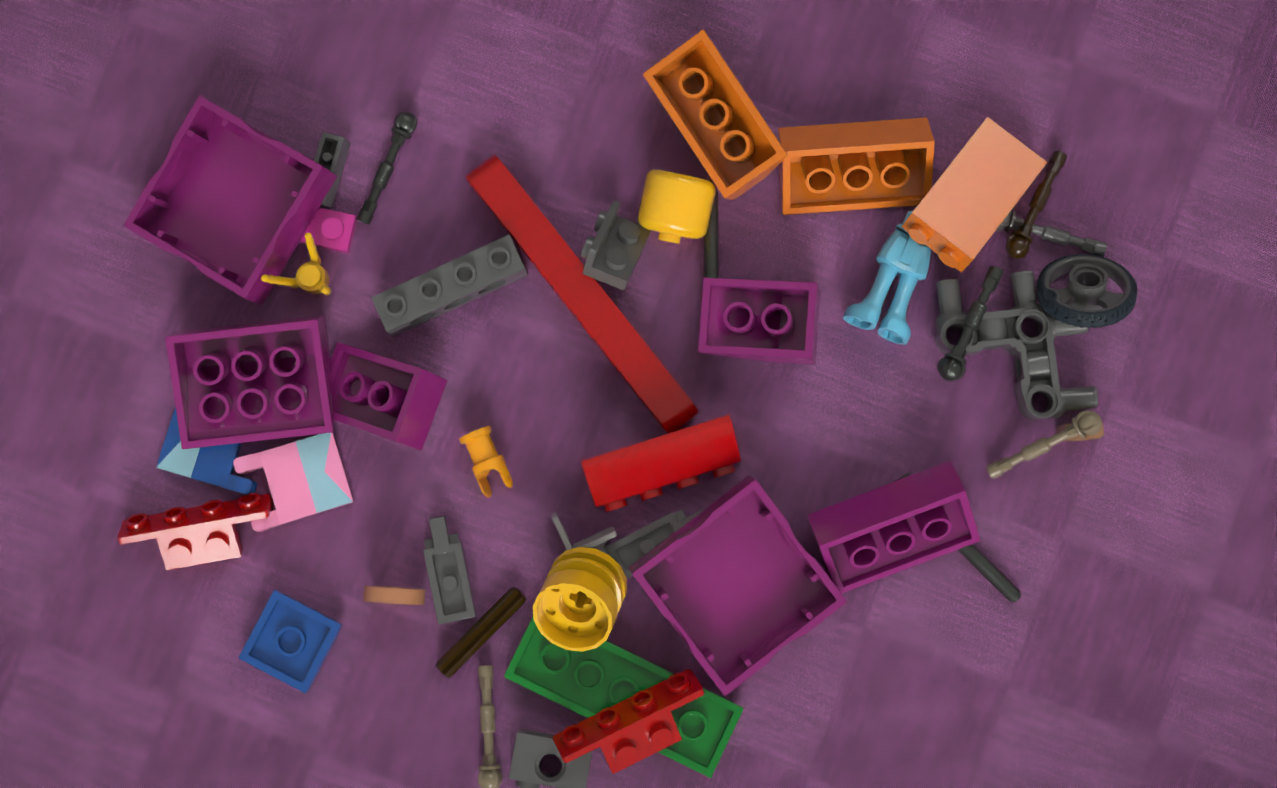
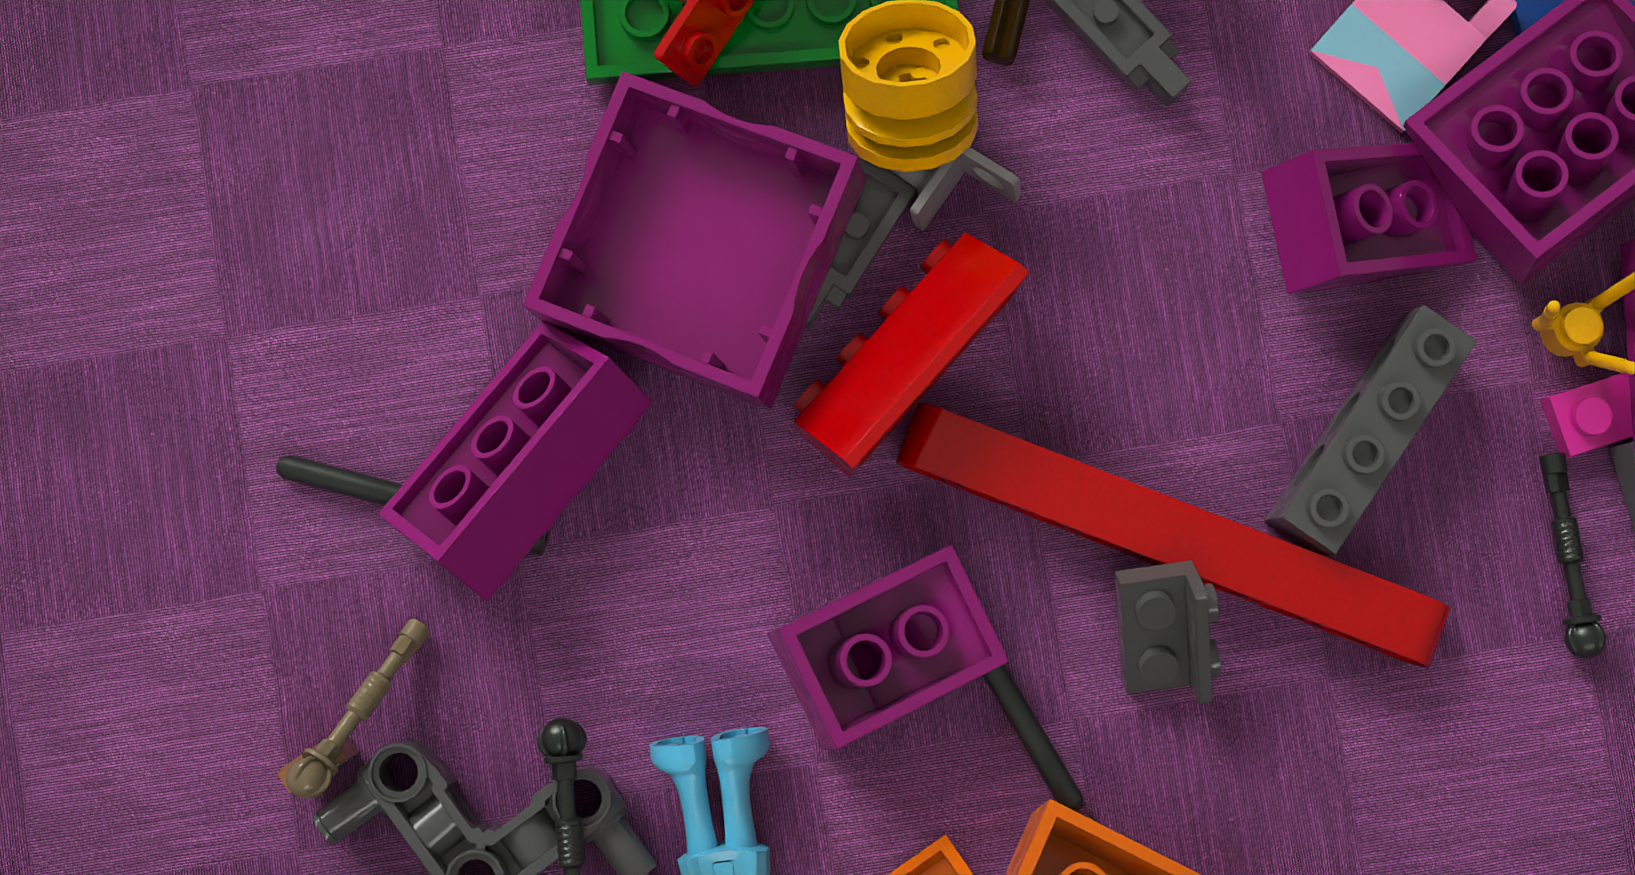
camera: 140 degrees right, 0 degrees up
light orange piece [459,425,513,498] -> none
yellow head [638,170,716,244] -> none

